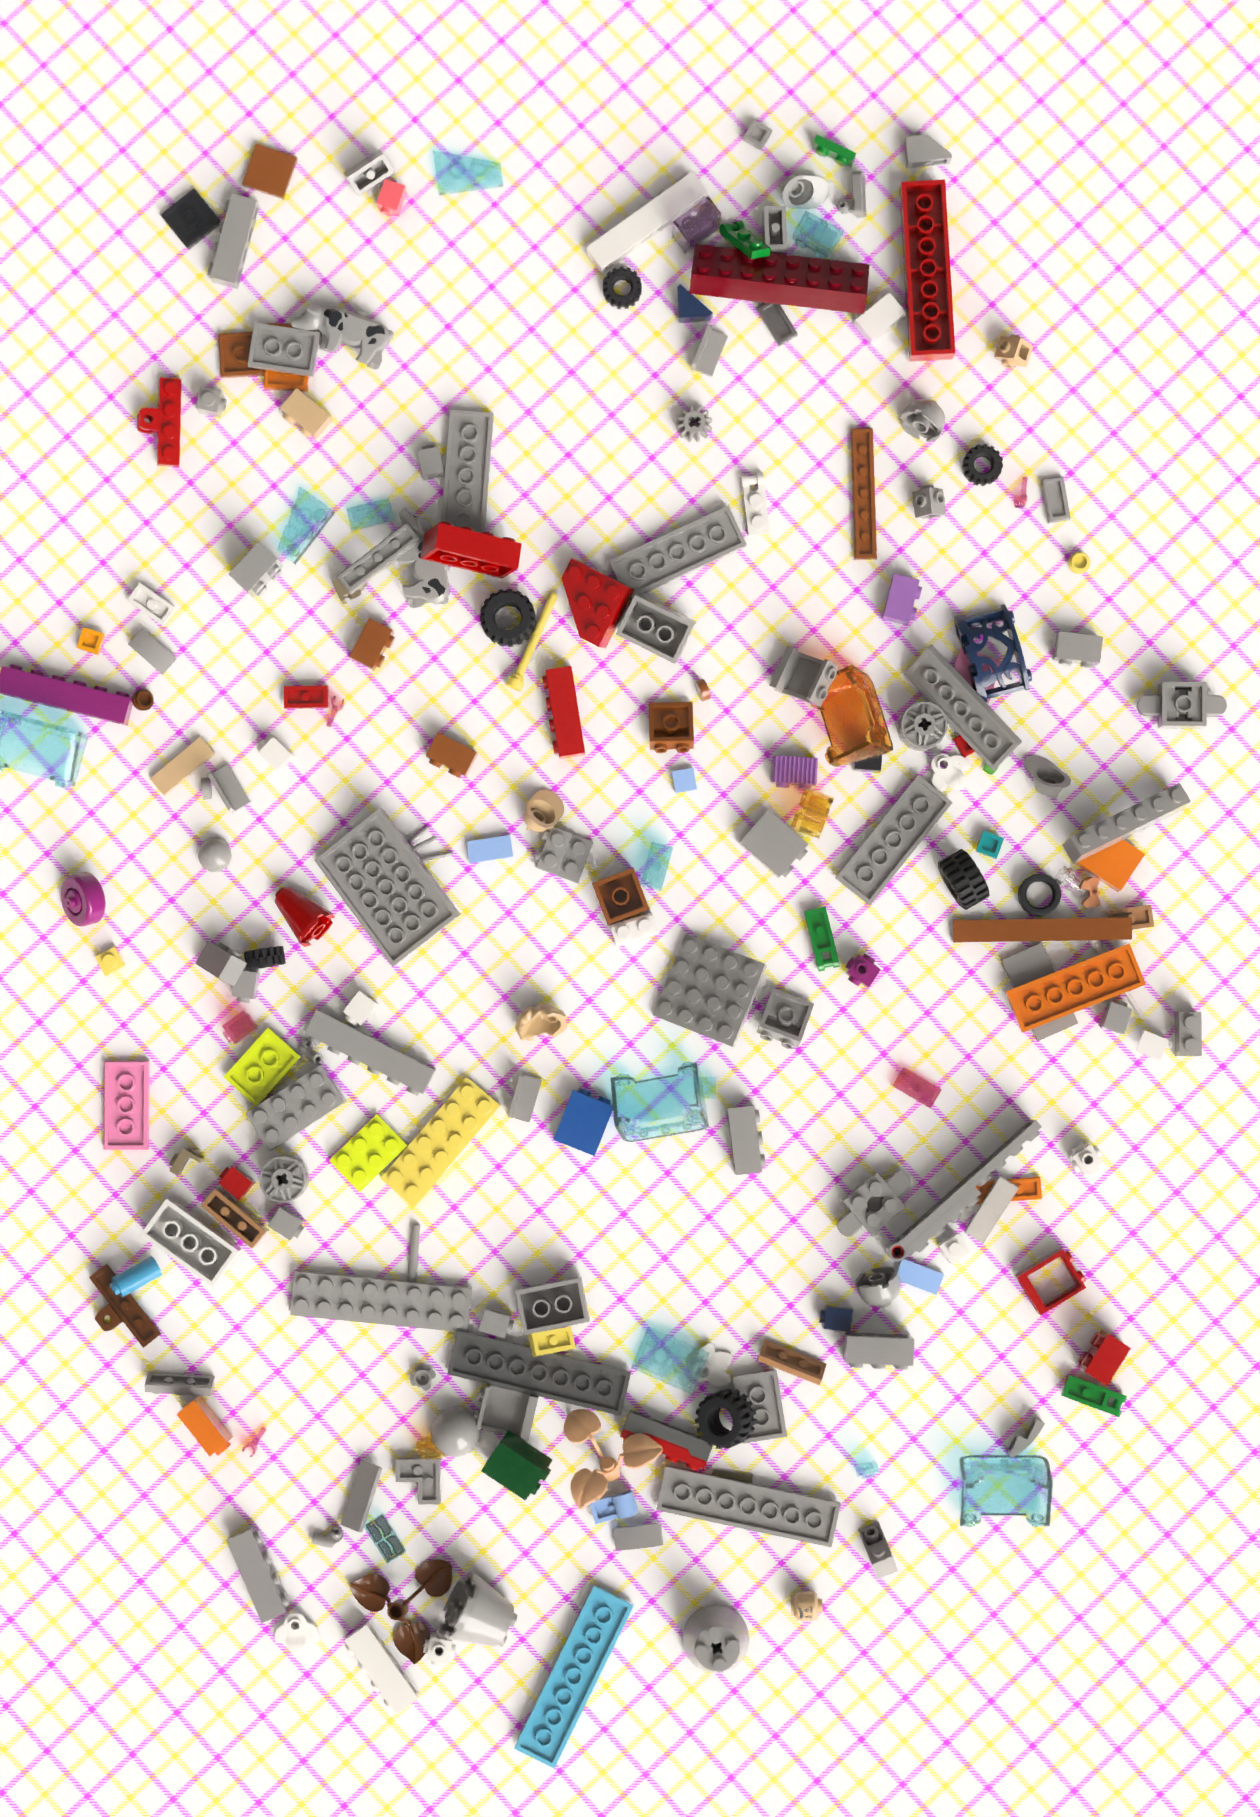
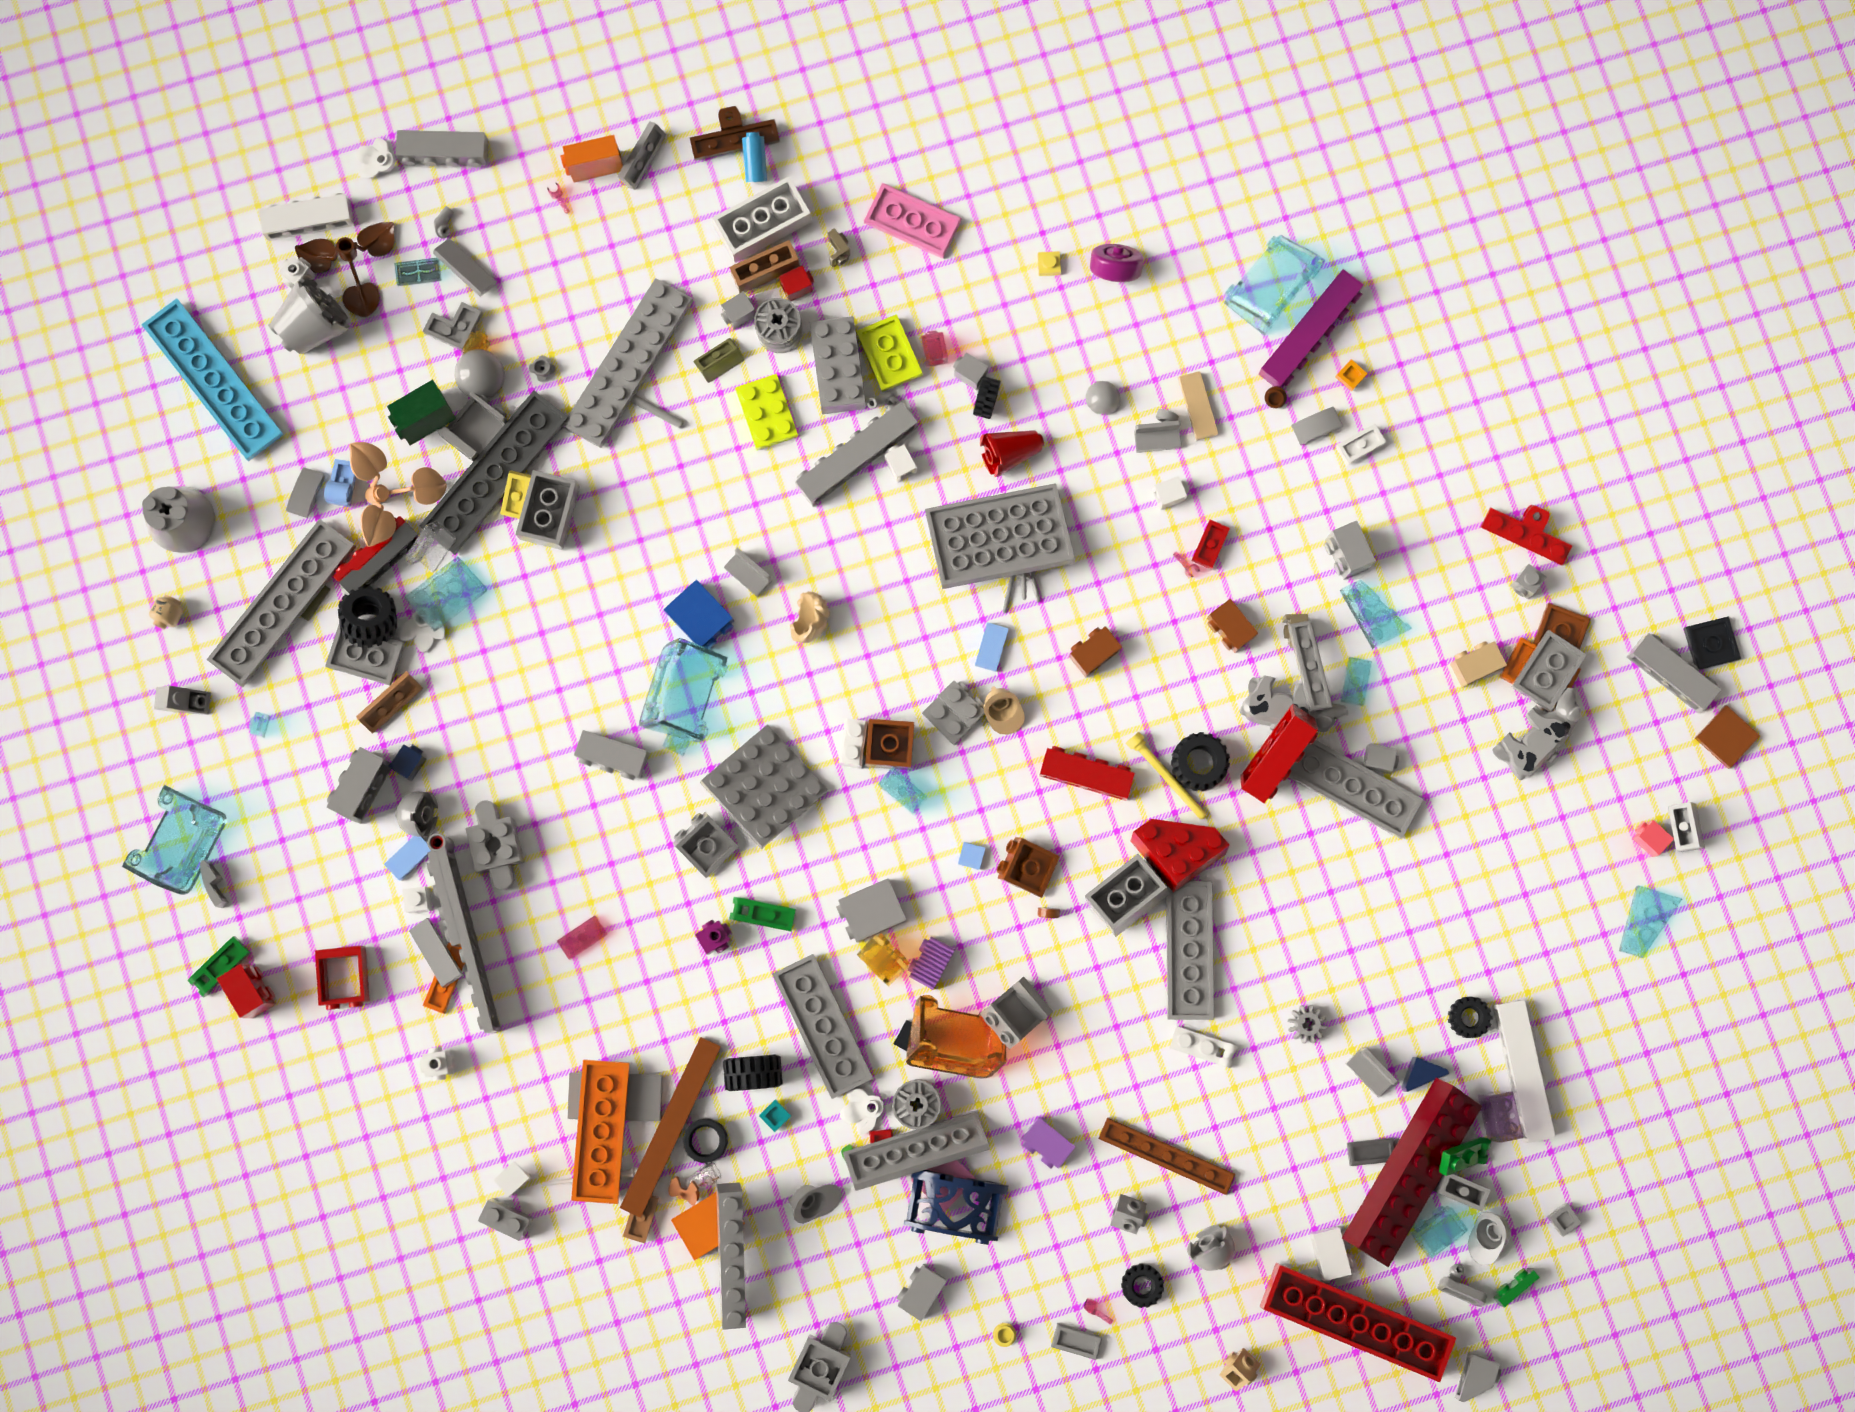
camera: 110 degrees right, 5 degrees down
light grey brick [195,941,247,986] -> none
light yellow plate [381,1077,501,1207] -> none
light grey brick [479,1307,514,1338] -> none
light grey brick [1100,999,1132,1034] -> none
none -> clear panel [404,521,456,572]
none -> olive slope [693,338,744,383]

